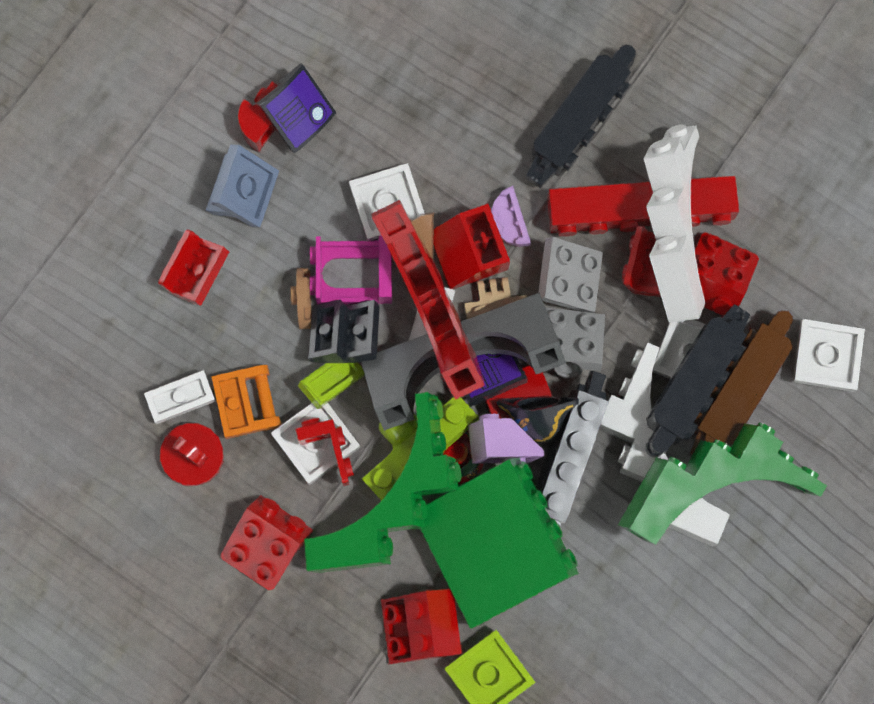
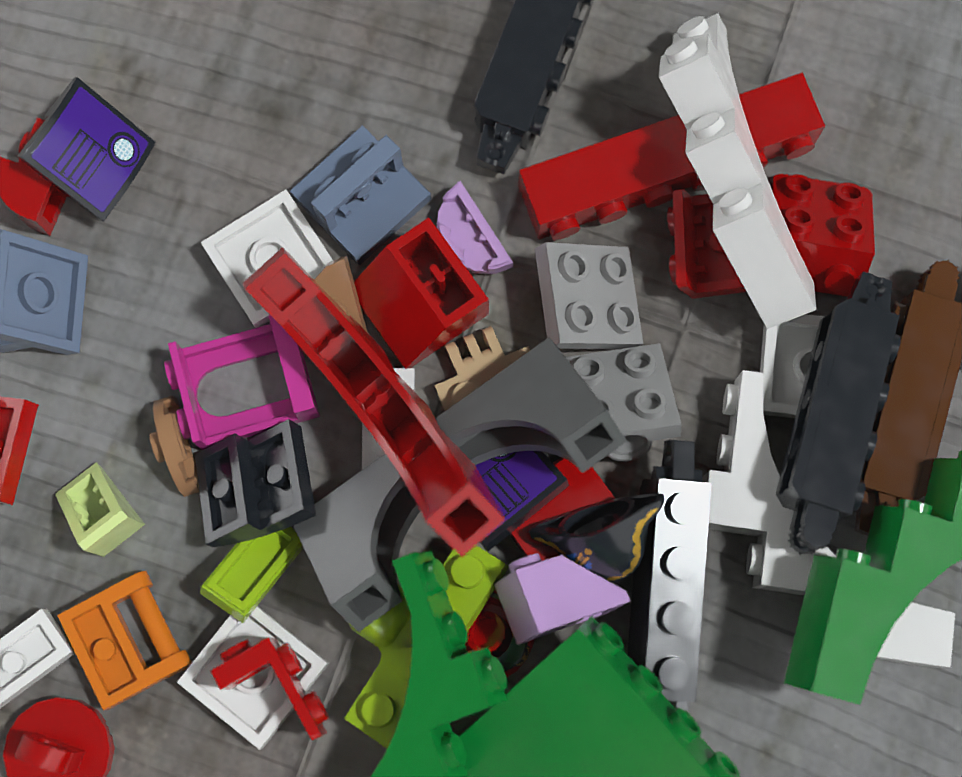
camera: 10 degrees left, 0 degrees up
none -> yellowish green slope [55,462,145,557]
none -> sand blue bracket [290,125,431,266]

